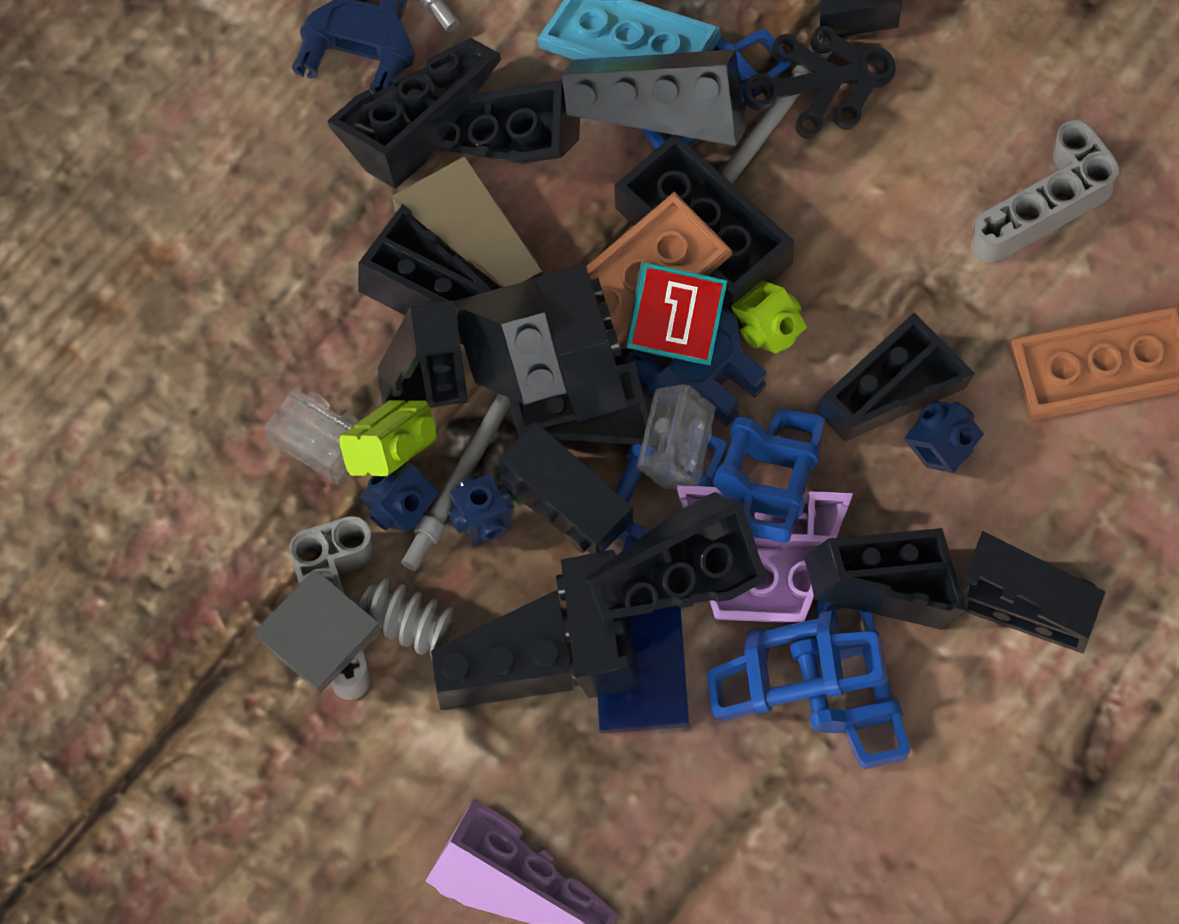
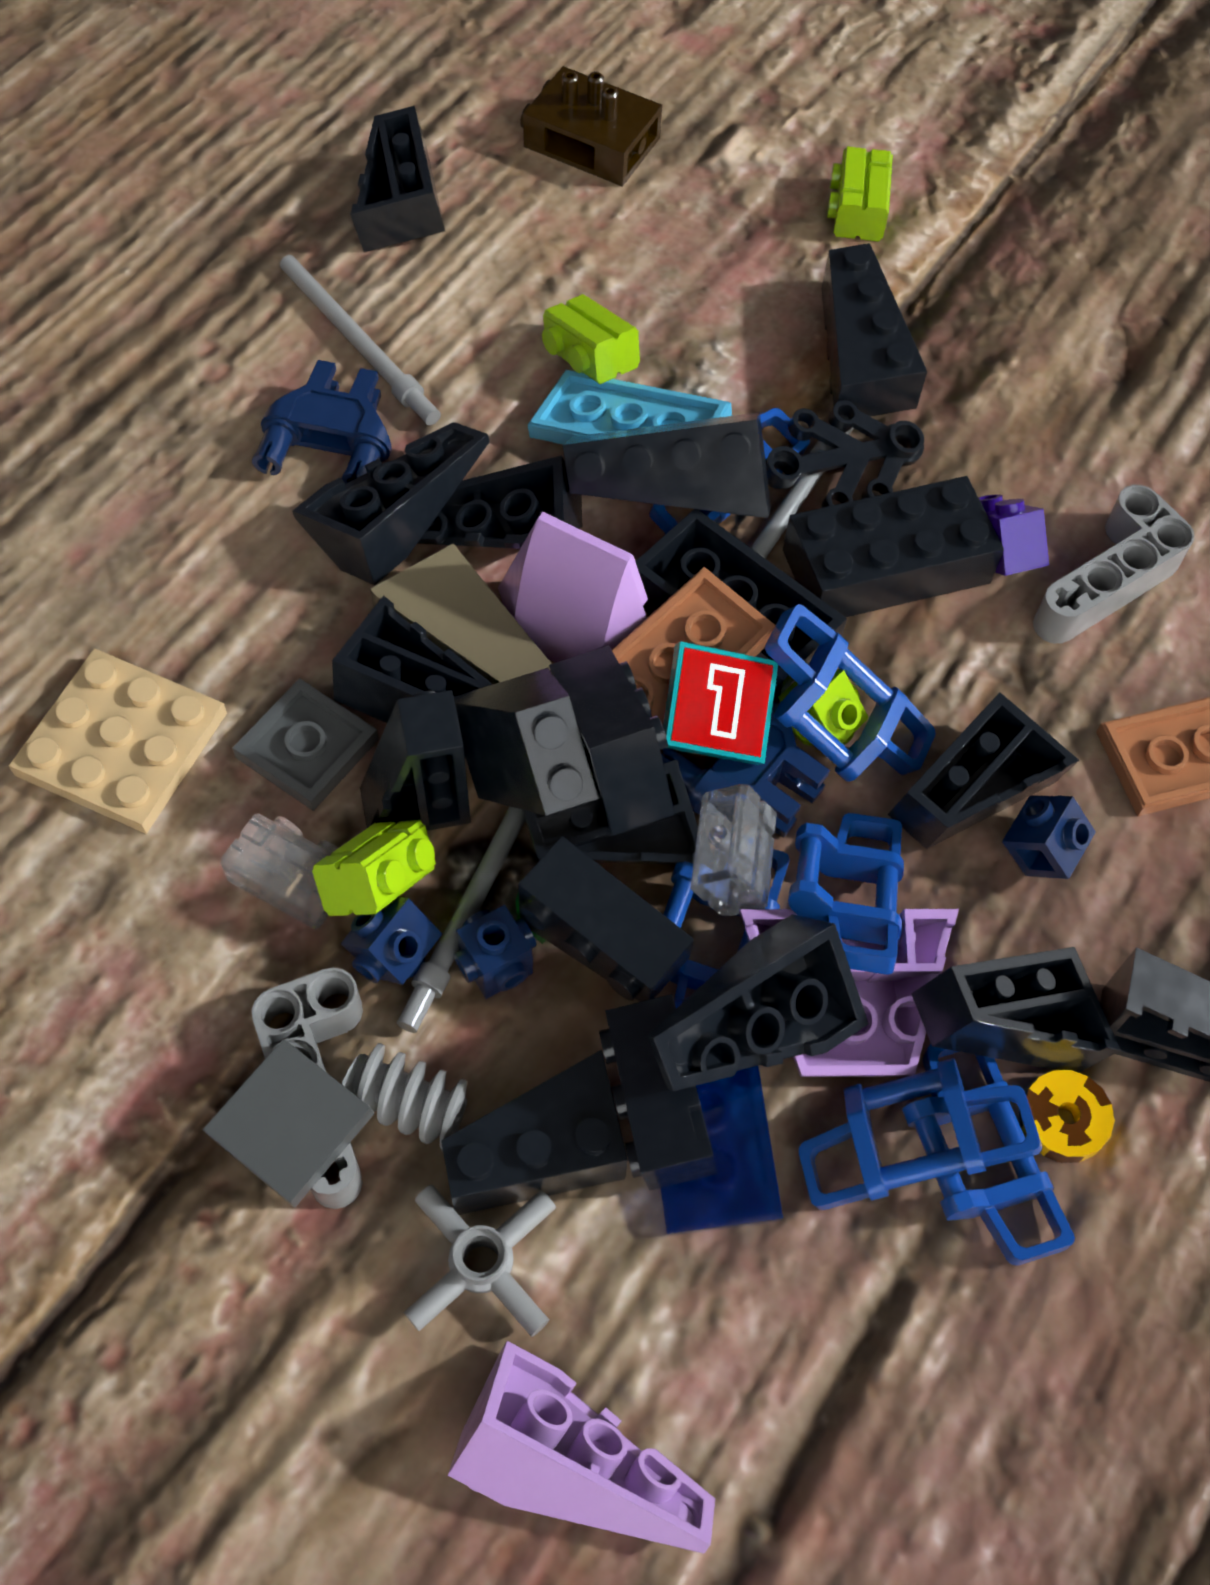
camera: 10 degrees left, 5 degrees down
none -> tan plate [9,648,227,834]
none -> dark grey tile [232,678,379,811]
none -> light grey bar [404,1185,556,1337]
none -> lavender wedge [498,512,648,663]
none -> blue bar [765,604,936,782]
none -> black brick [783,476,1004,617]
none -> dark purple slope [978,494,1049,576]
none -> yellow piece [1019,1070,1115,1163]

